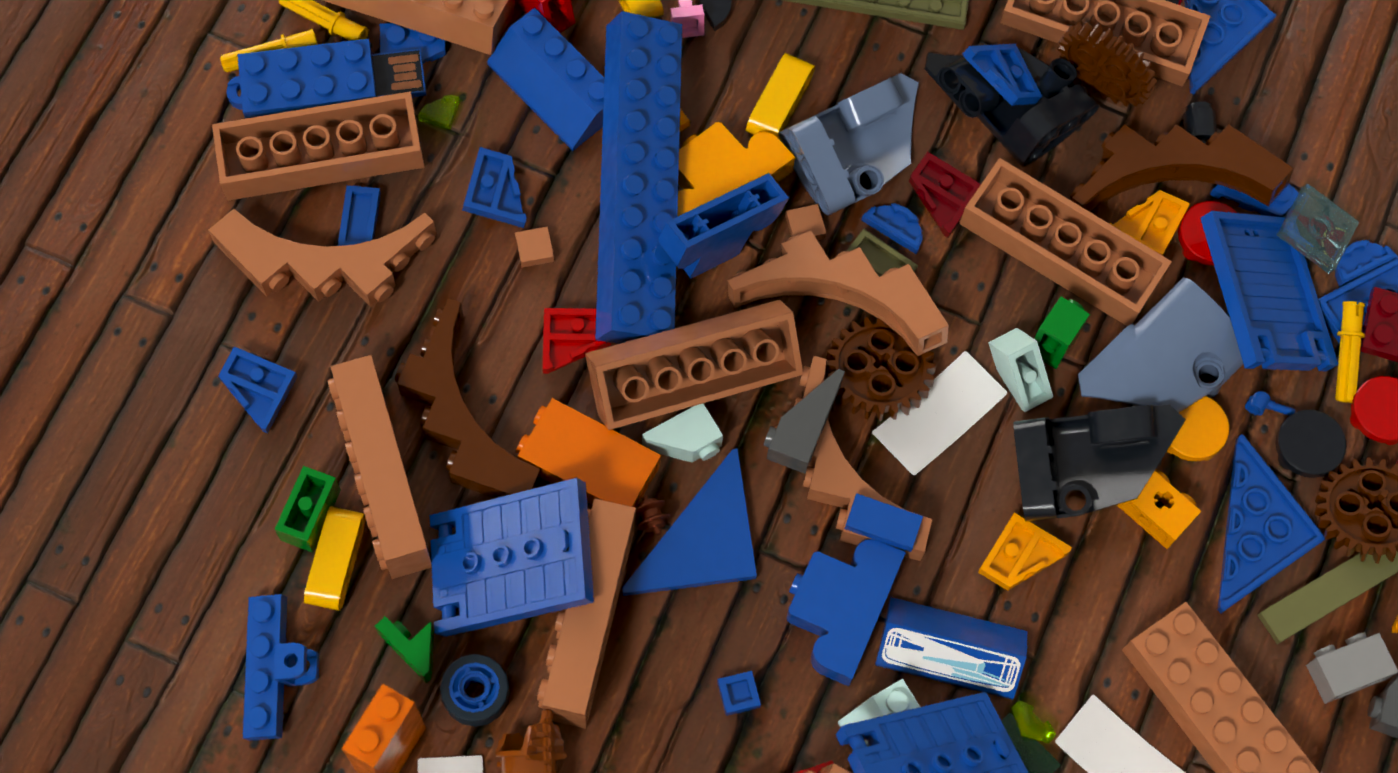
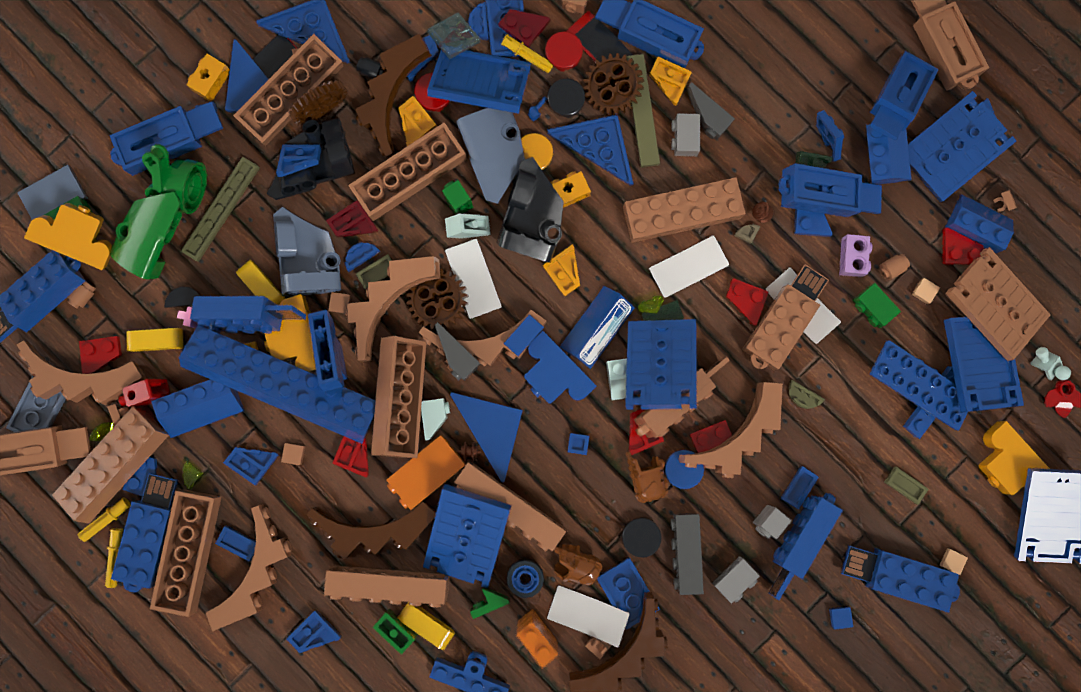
camera: 65 degrees left, 15 degrees up
none -> blue piece [190,296,306,334]

